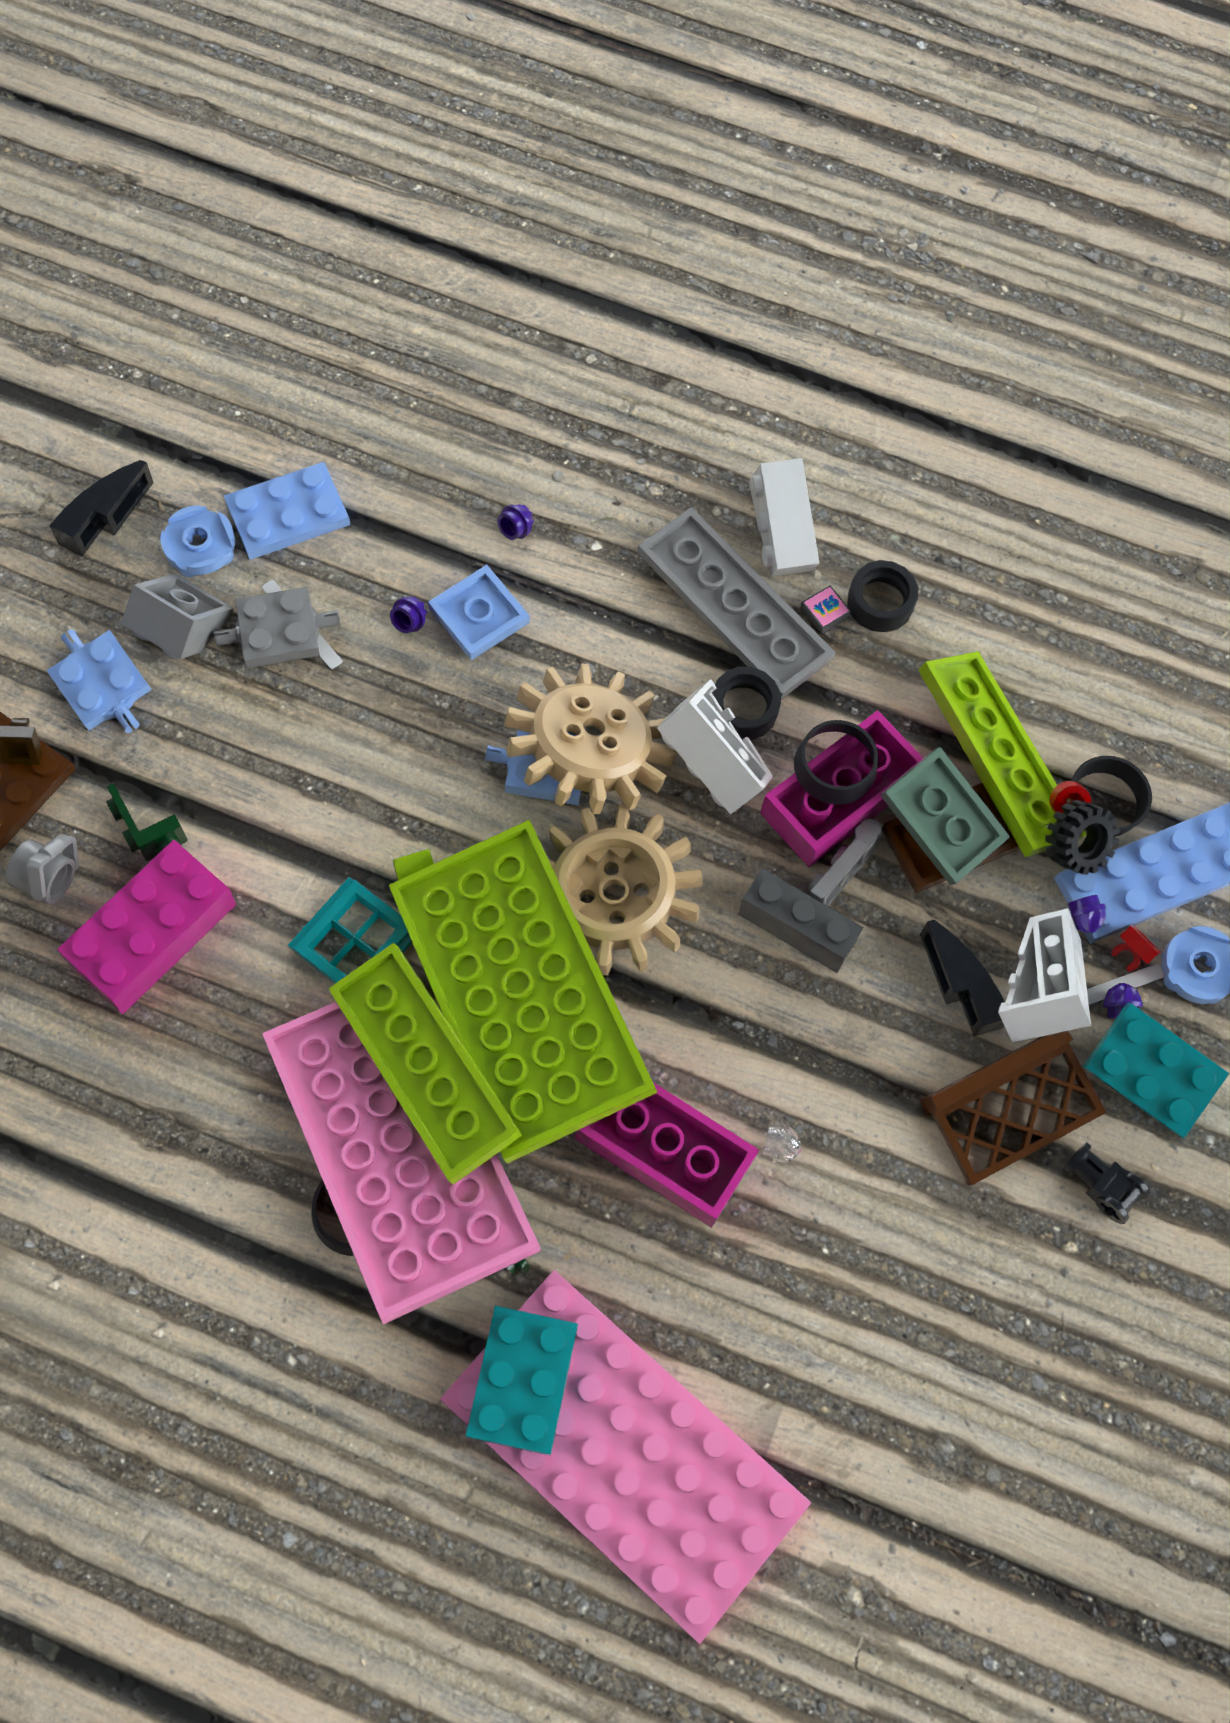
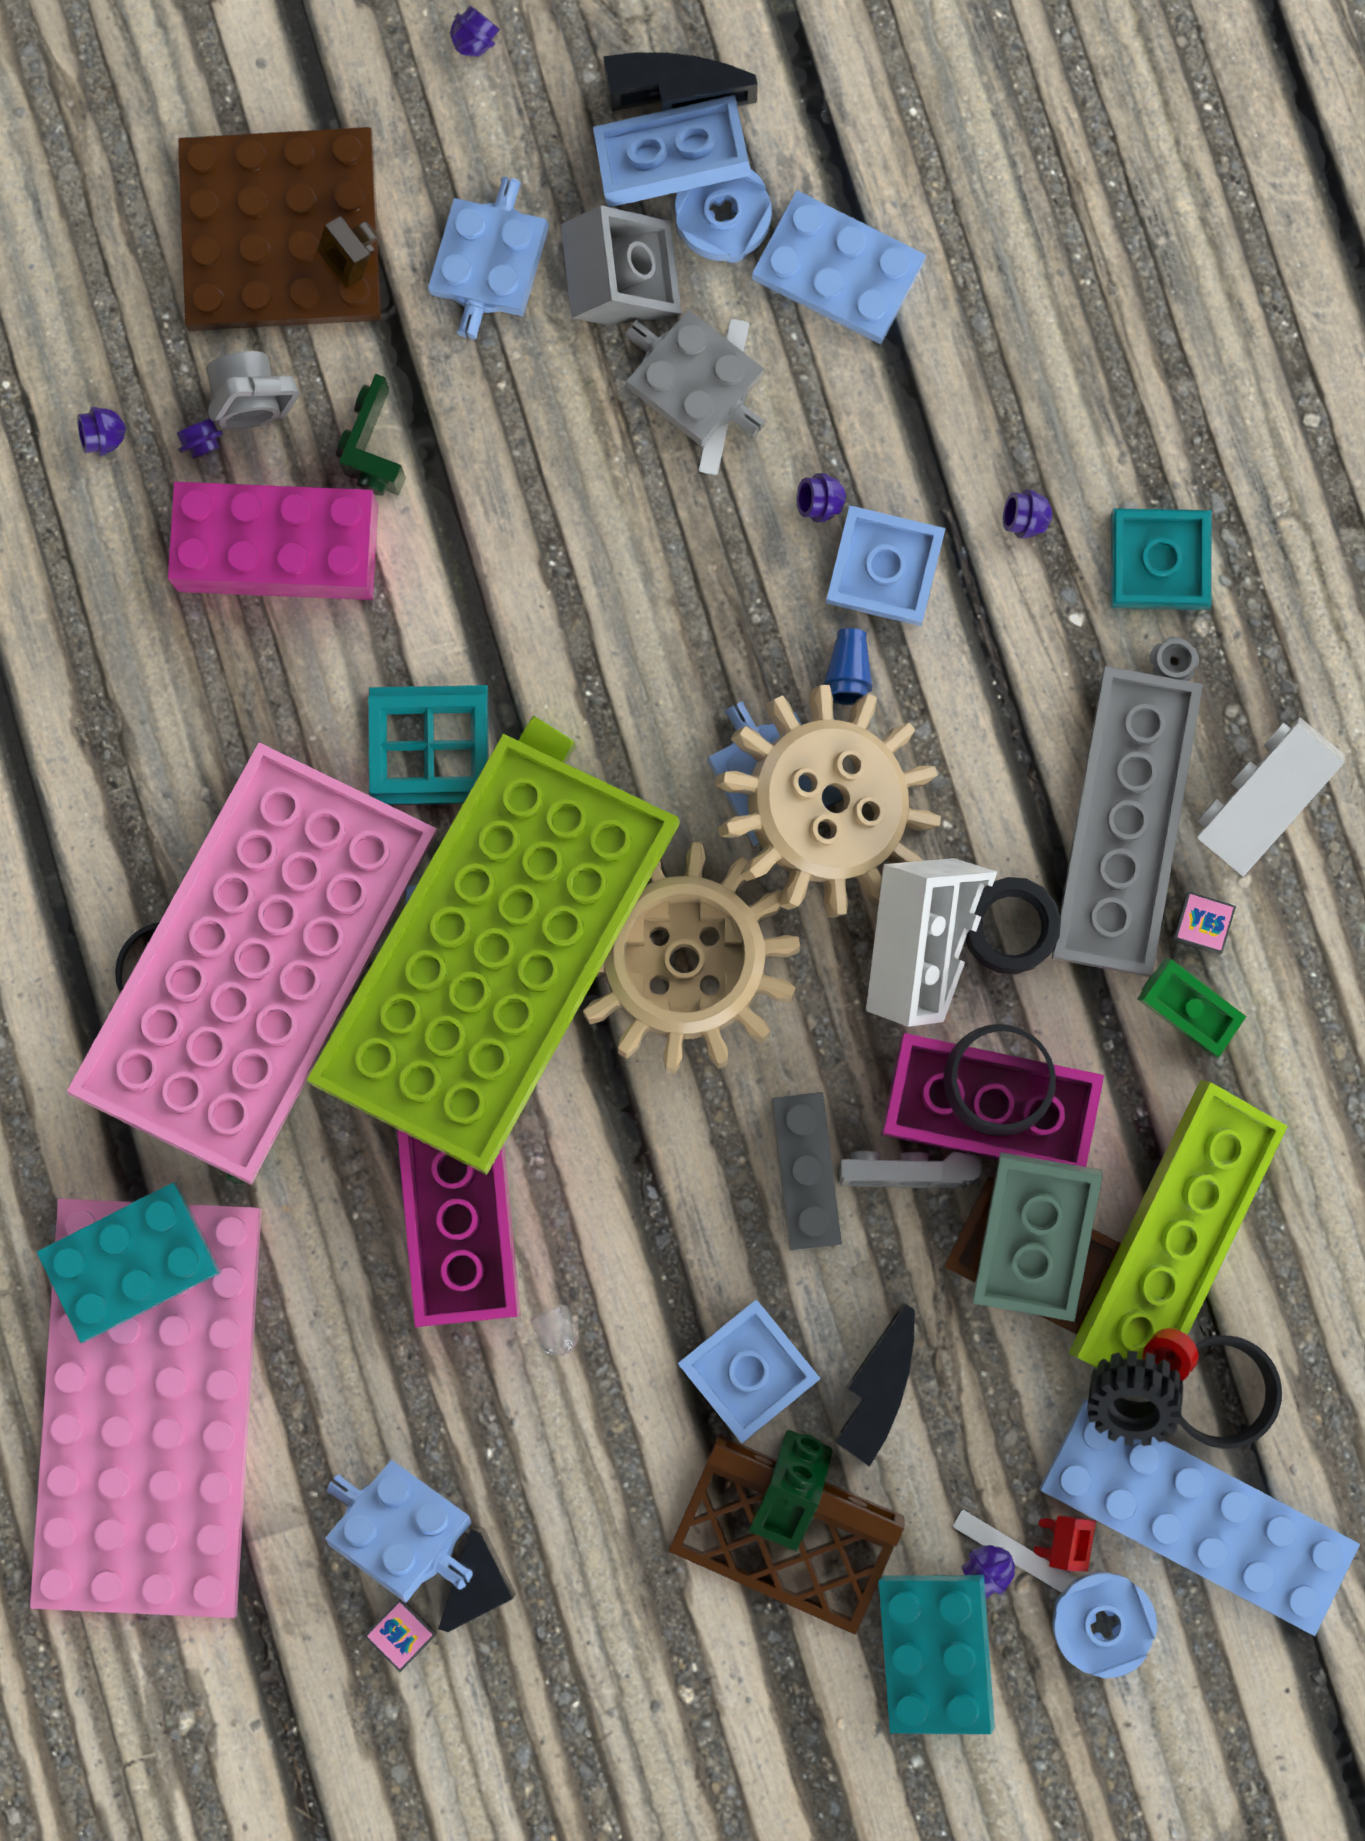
camera: 60 degrees right, 15 degrees up
lime plate [328,943,522,1185] -> none
black tyre [847,560,919,632] -> none
white wedge [998,908,1091,1043] -> none
black connector [1063,1142,1150,1224] -> none
dark purple plate [1067,895,1106,933] -> none
none -> dark purple plate [176,419,223,459]
none -> light blue plate [325,1460,473,1603]
none -> tile [364,1599,437,1672]
none -> black slope [438,1525,516,1632]
none -> light blue plate [593,95,752,207]
none -> light blue plate [678,1299,821,1443]
none -> dark green bracket [749,1430,833,1552]
none -> blue cone [823,628,873,705]
none -> teal tile [1111,508,1212,610]
none -> green plate [1137,958,1247,1058]
none -> light grey plate [1150,637,1199,681]

